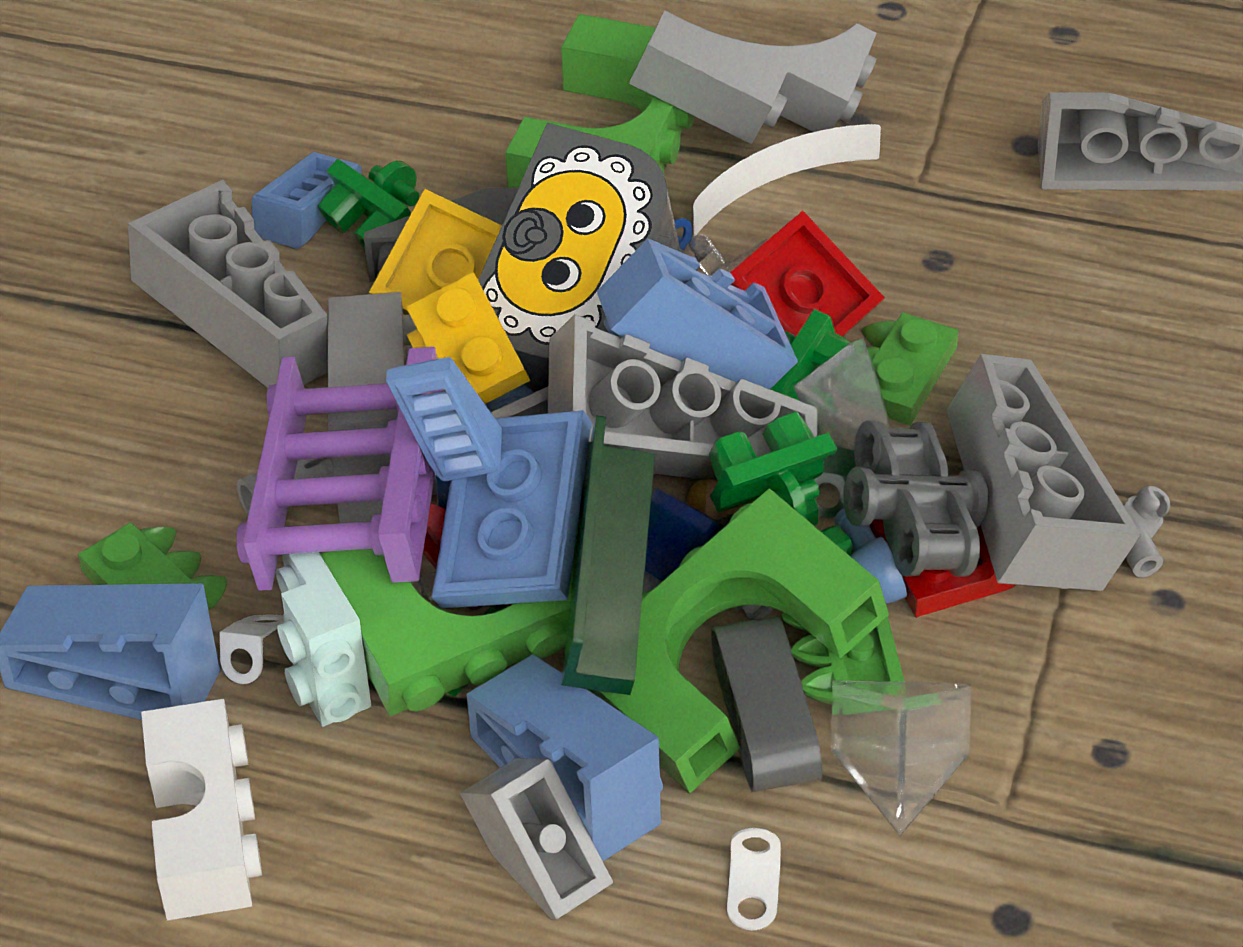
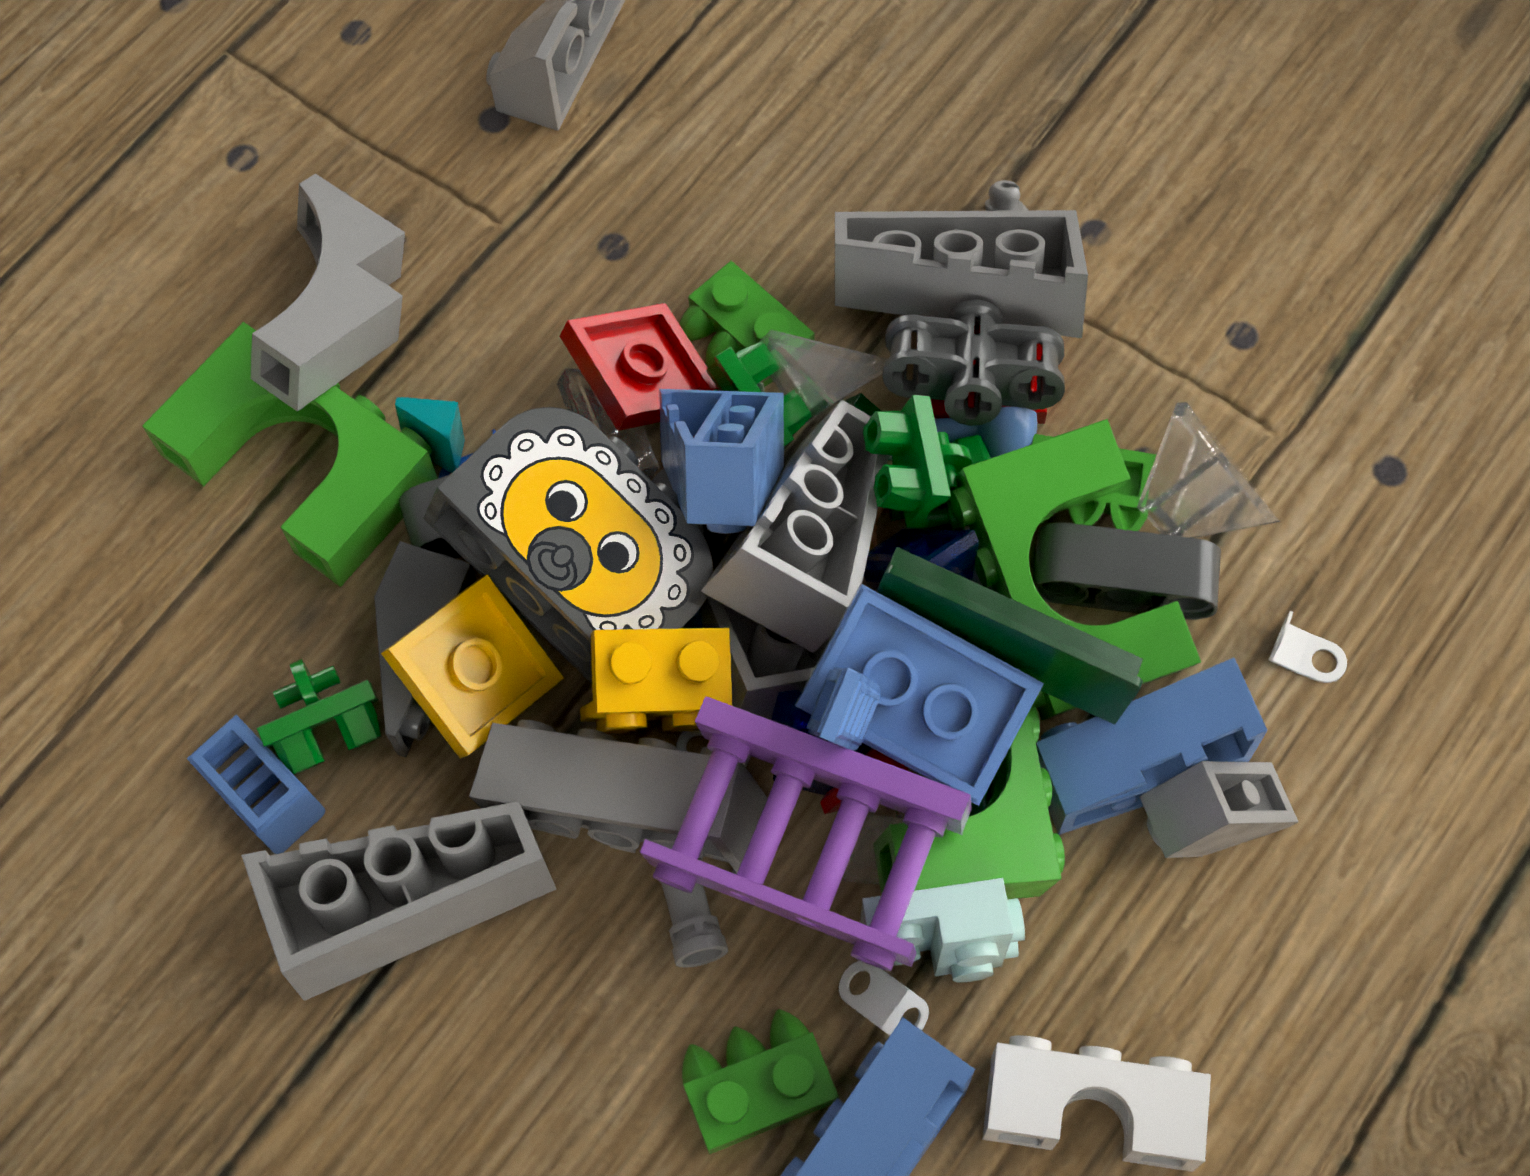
camera: 70 degrees left, 20 degrees up
white sticker [693,124,881,237] -> none
none -> teal slope [395,397,465,473]

